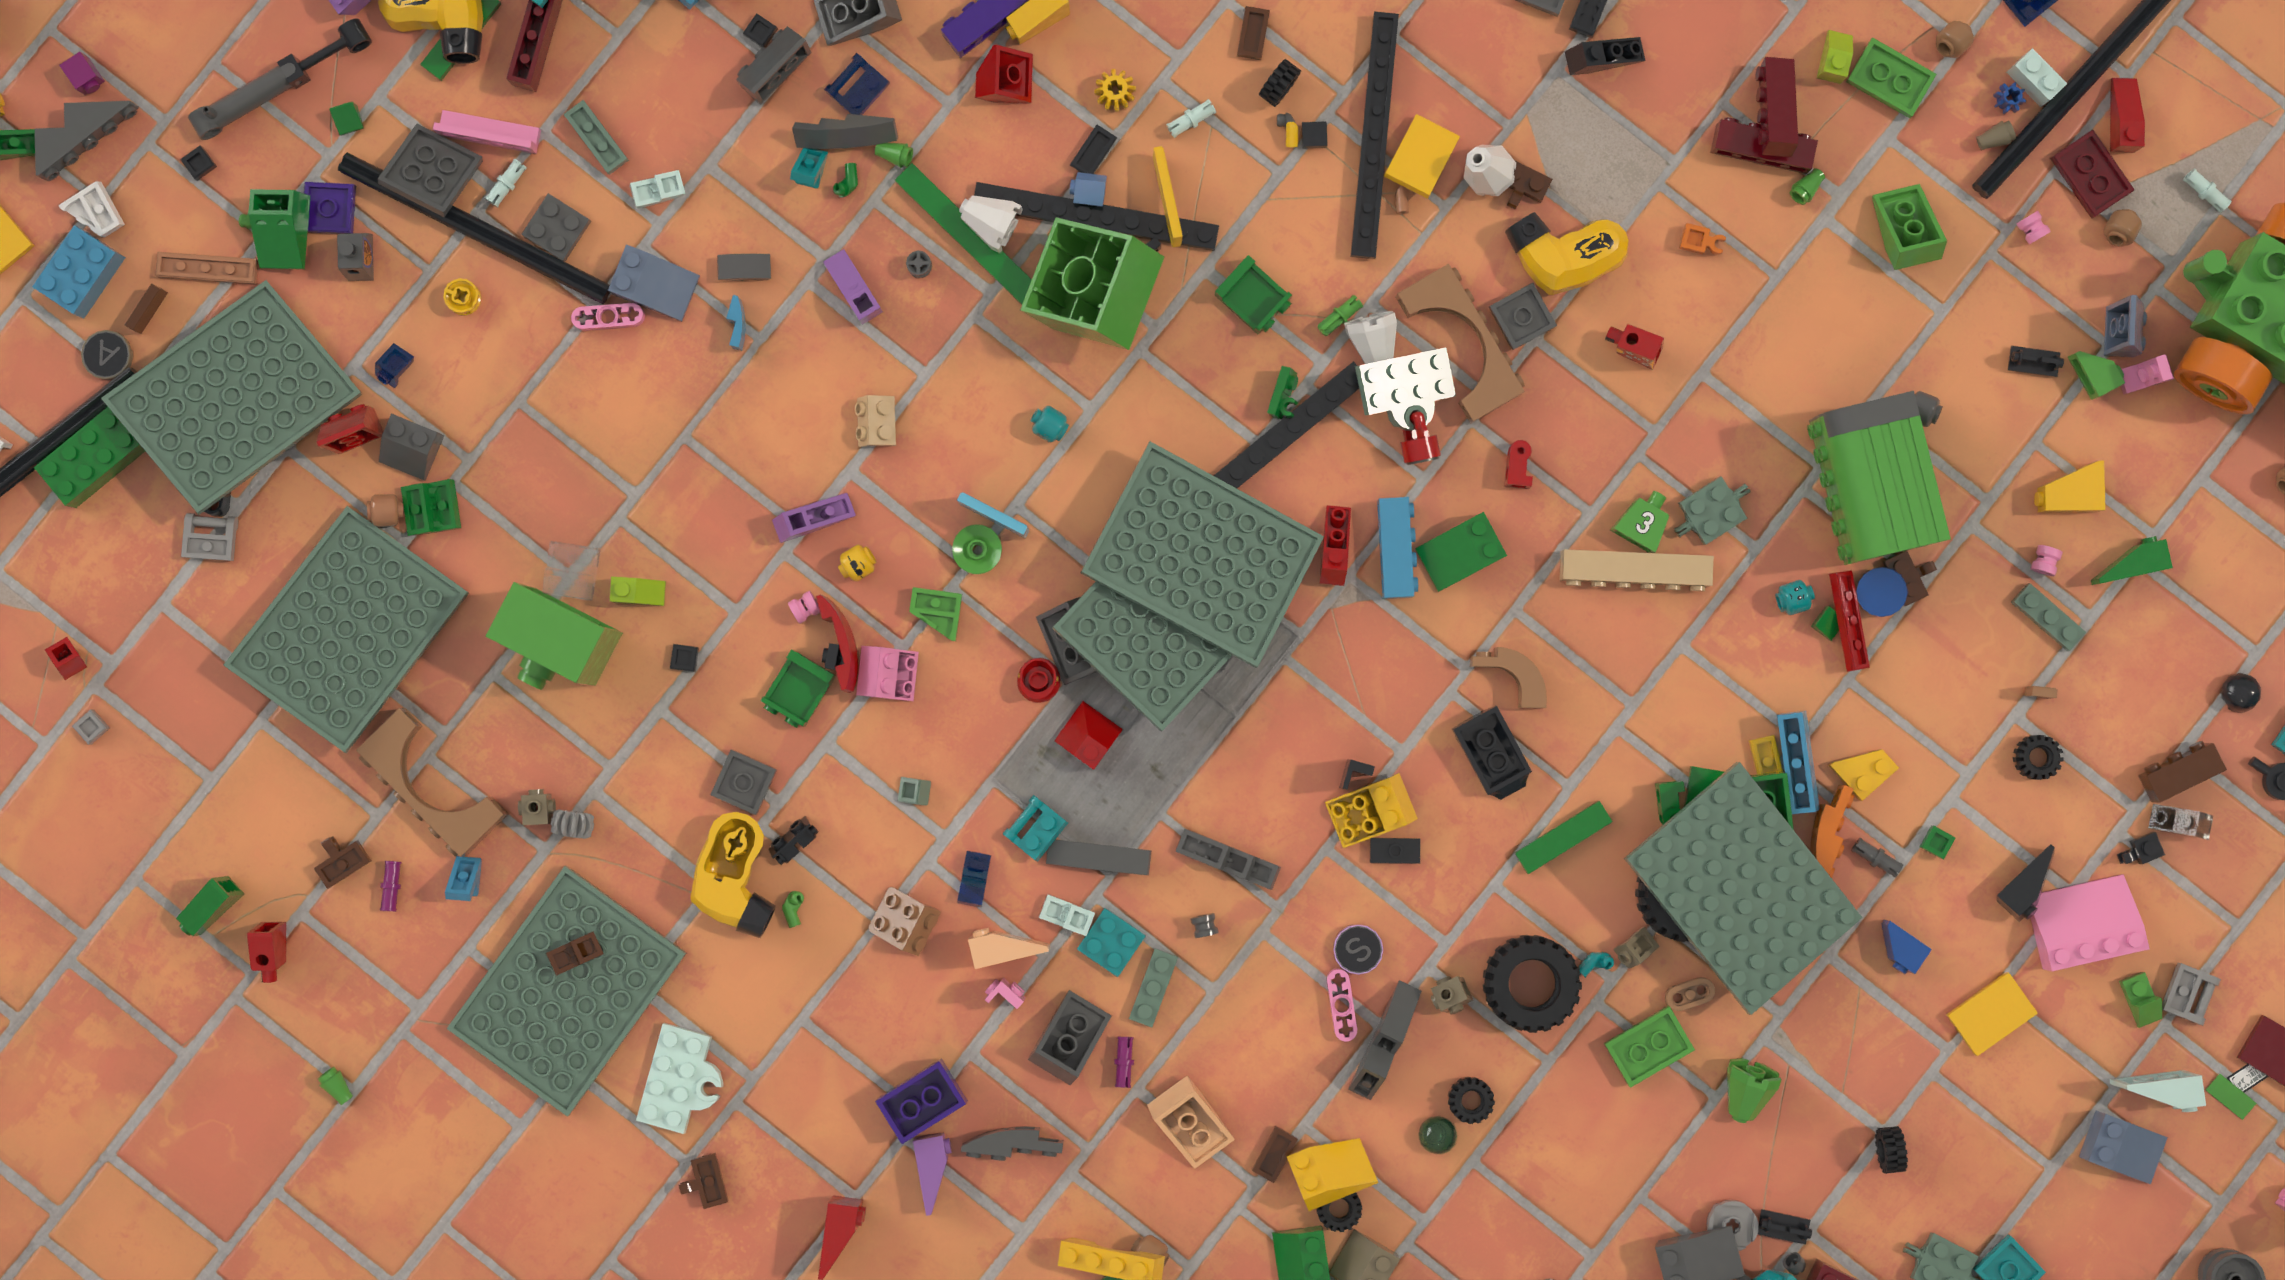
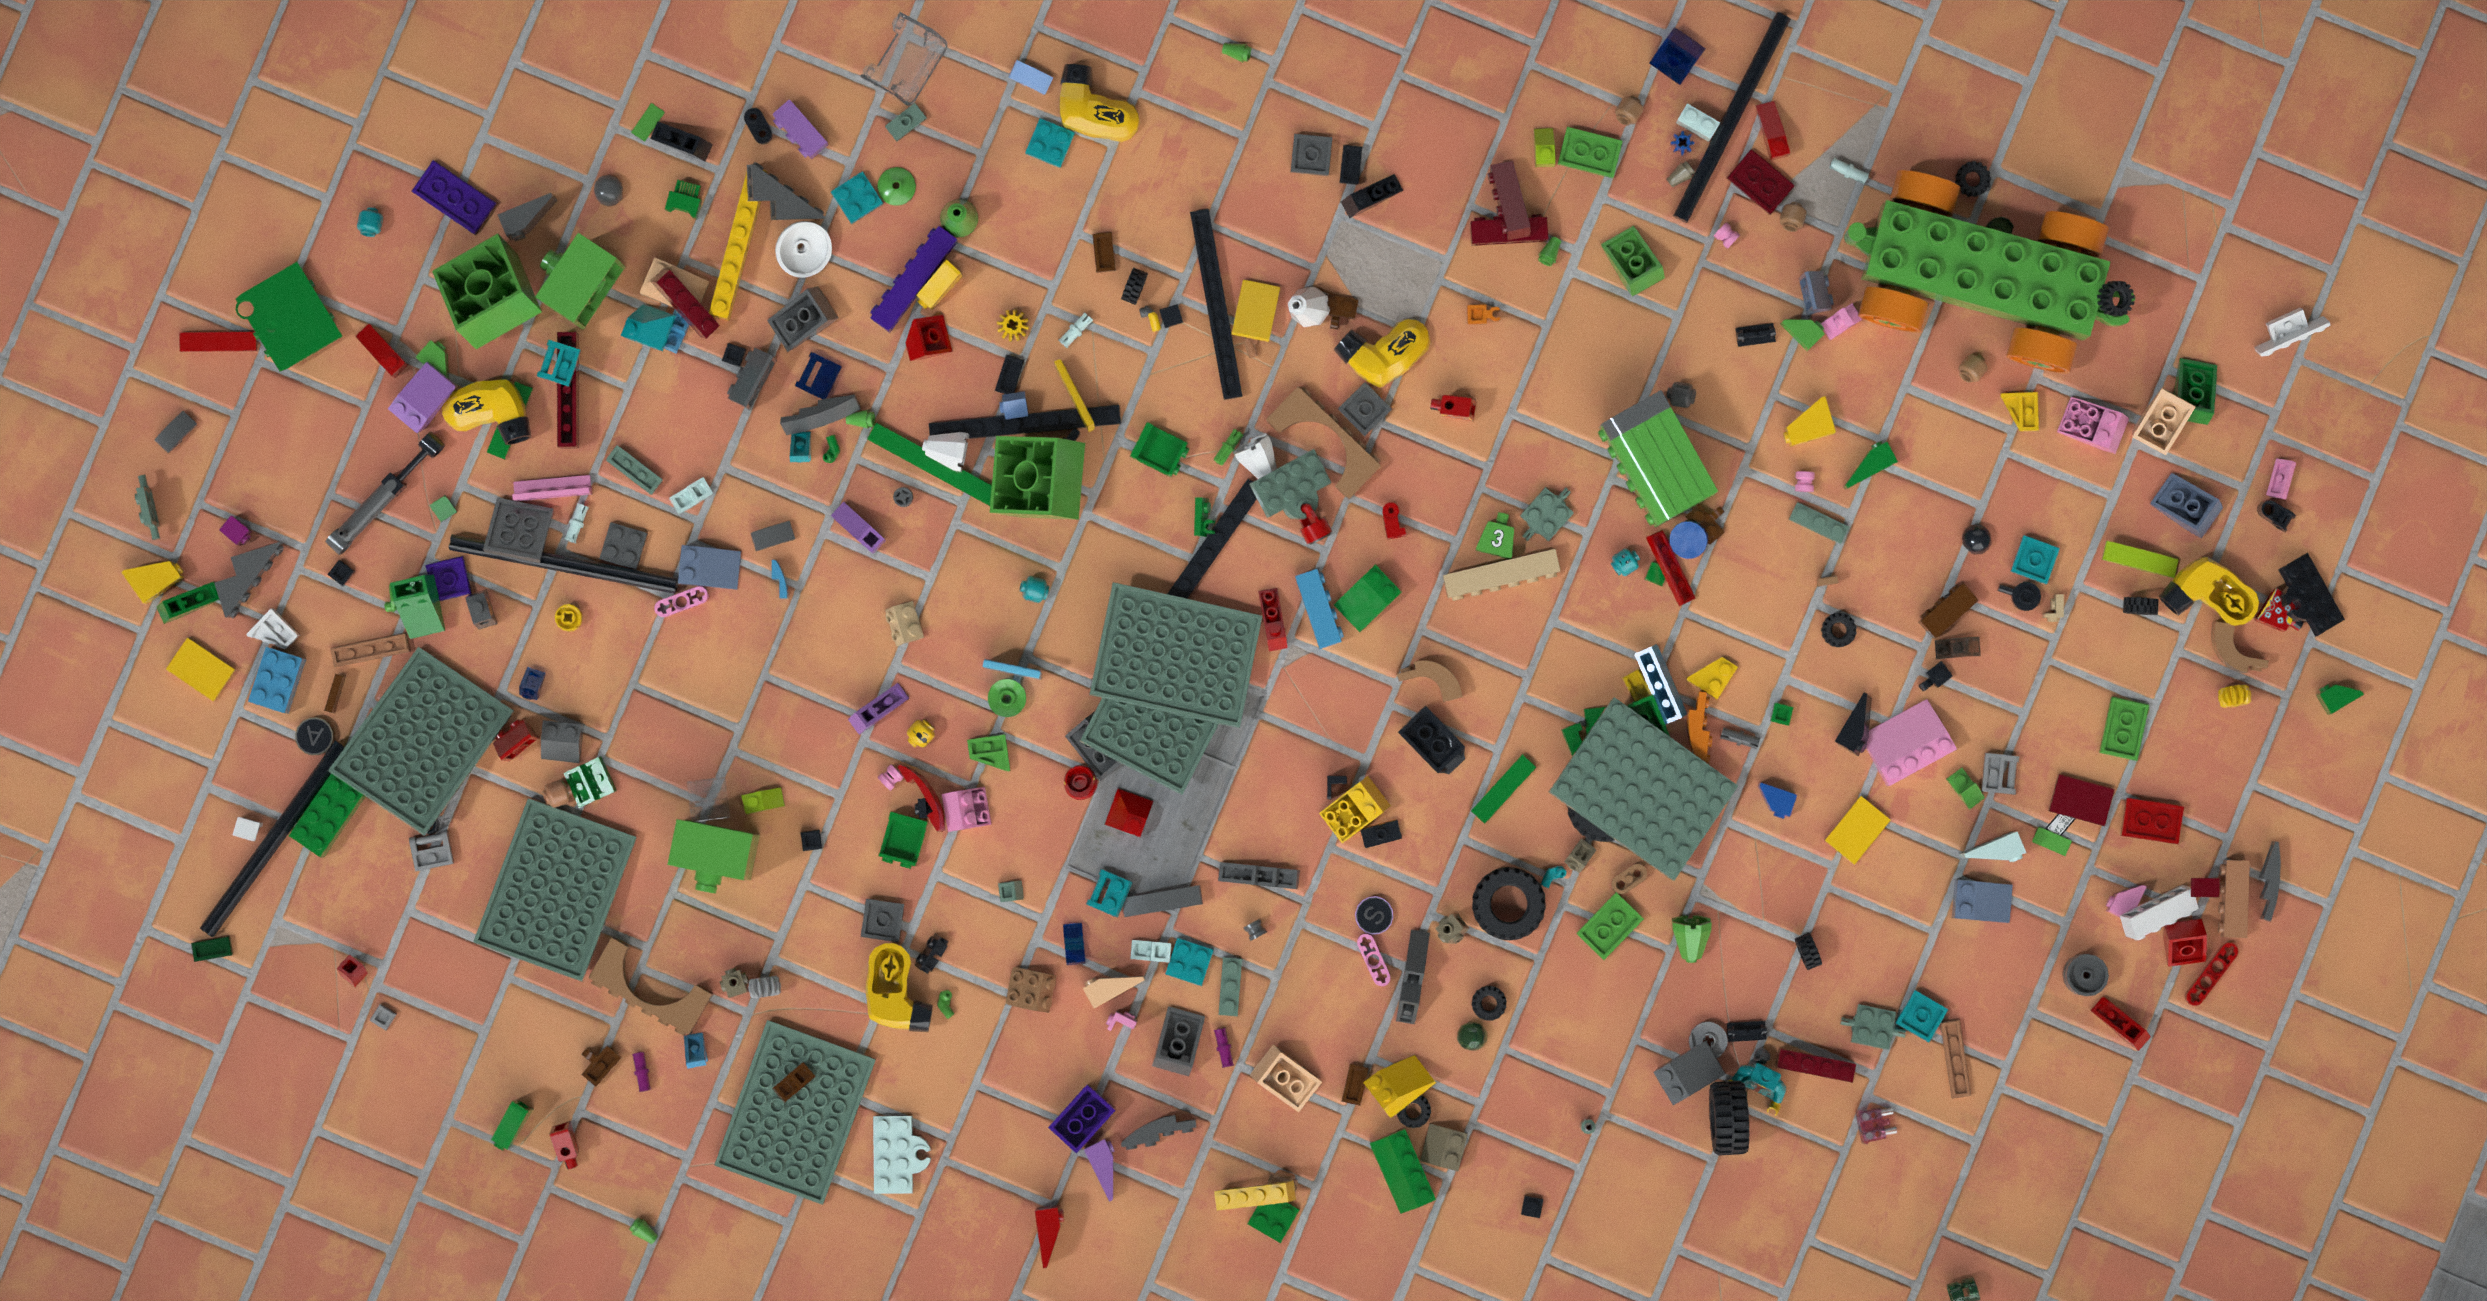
camera: 15 degrees left, 0 degrees up
reddish brown plate [679,1153,729,1209] -> none

